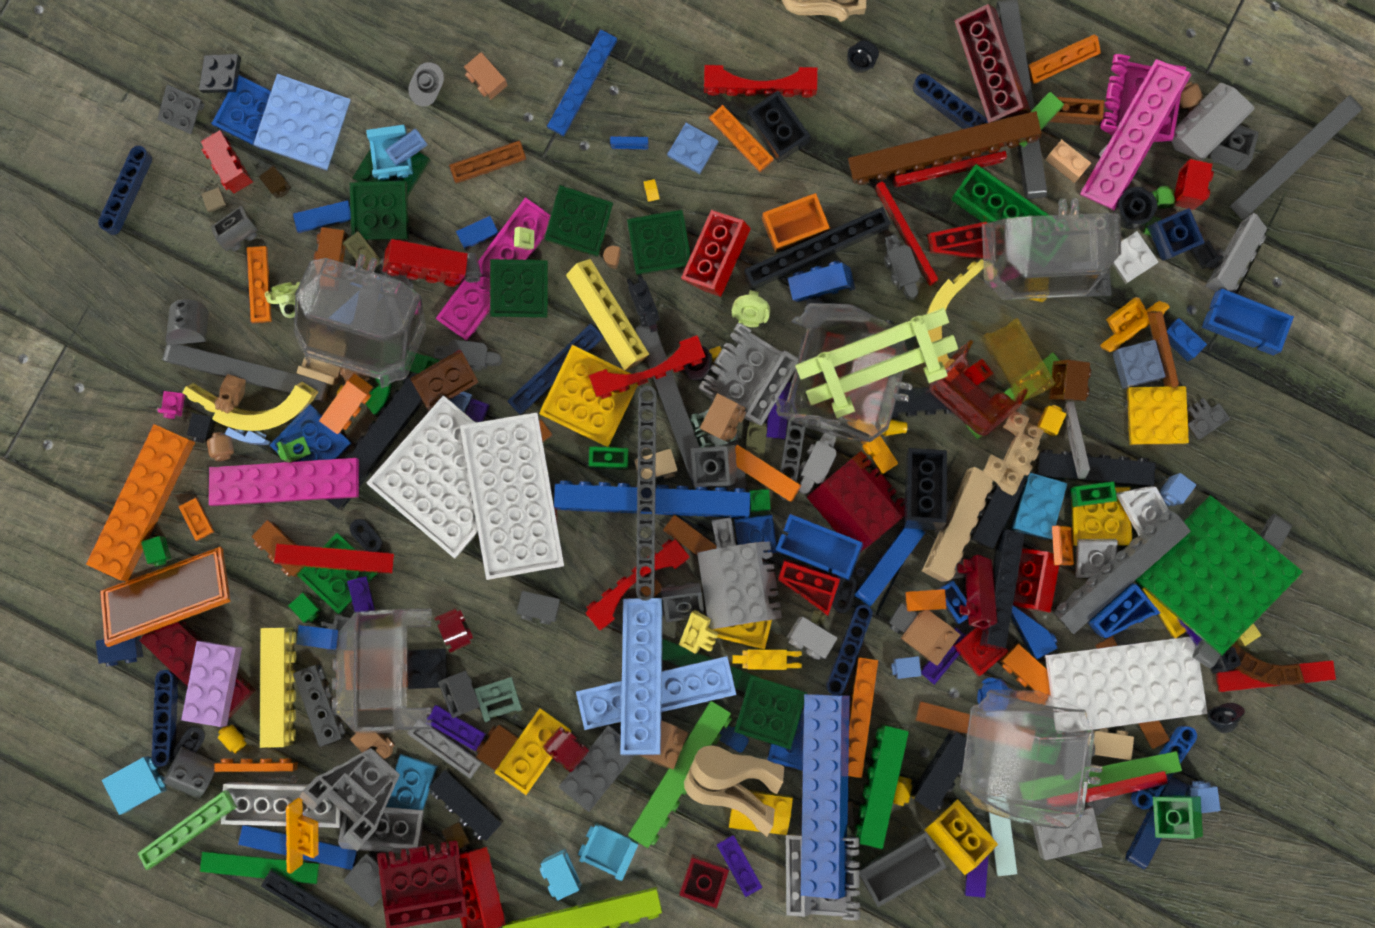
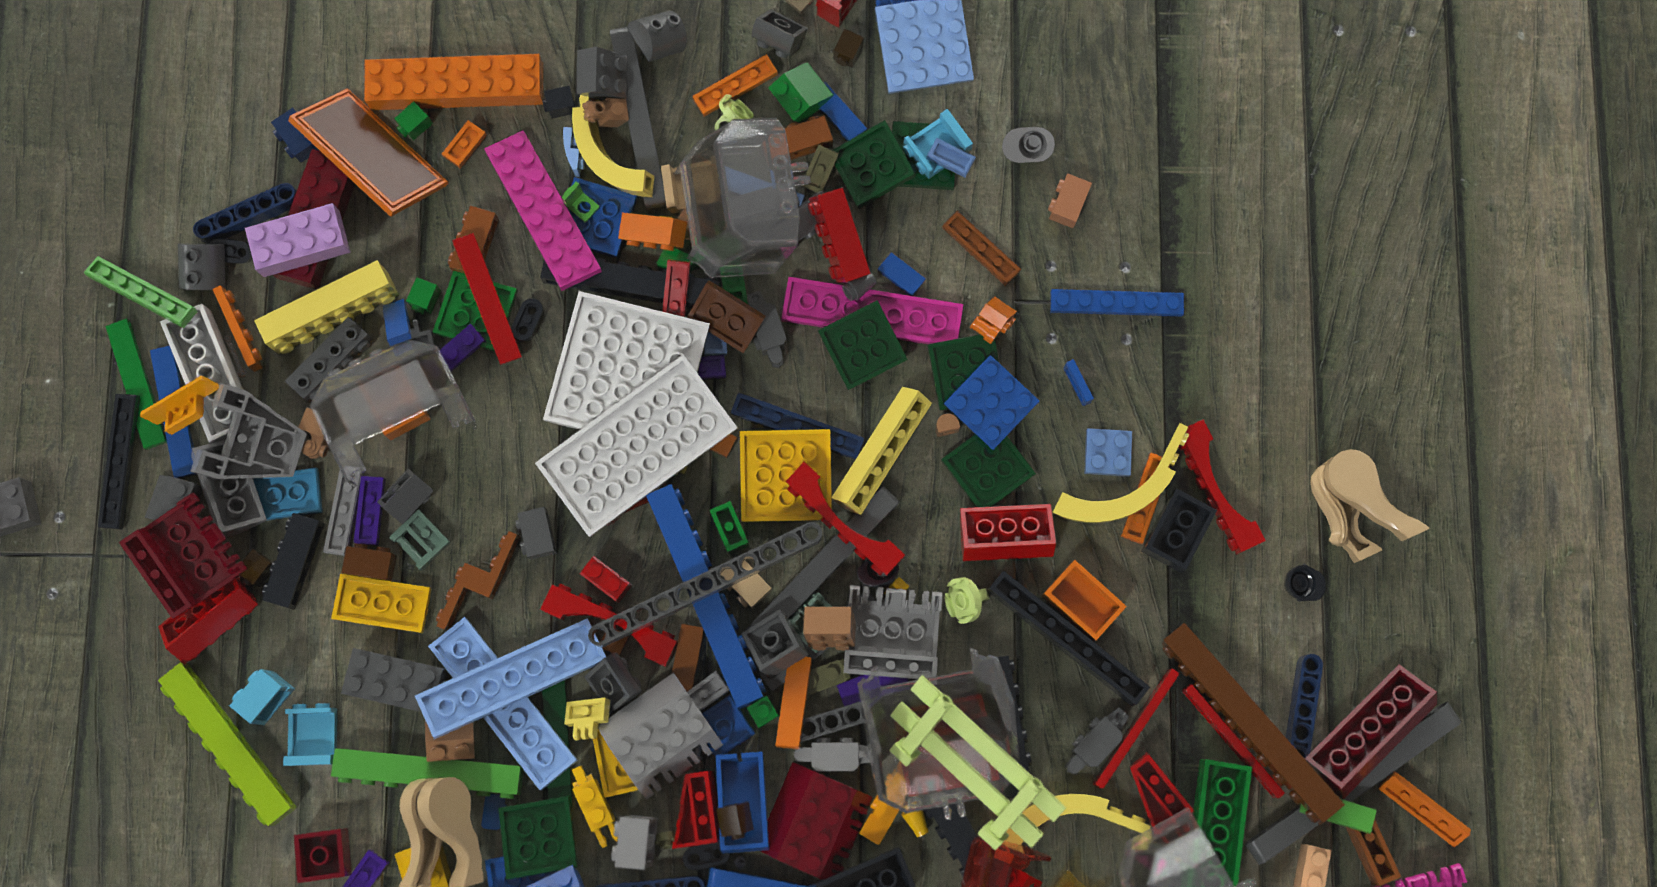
camera: 60 degrees right, 5 degrees down
medium azure panel [102,756,167,815] -> none
dark pink bracket [158,391,185,419] -> none
medium nougat head [207,432,234,461] -> none
yellow brick [218,725,247,754] -> none
black plate [407,648,448,689] -> none
dark red brick [434,608,473,653] -> none
yellowish green plate [514,227,534,250] -> none
dark red brick [542,726,589,773] -> none
black hinge [627,274,660,333] -> none
yellow piece [643,179,660,202] -> none
blue wedge [788,261,855,302] -> none
none -> dark orange bracket [436,531,521,631]
none -> dark grey brick [577,47,627,101]
none -> red brick [580,556,632,603]
none -> red tile [662,259,691,317]
none -> dark brown brick [716,801,754,840]
none -> green slope [768,62,834,123]
none -> blue plate [944,355,1040,450]
none -> orange hinge [970,297,1017,344]
none -> light yellow arch [1052,423,1189,523]

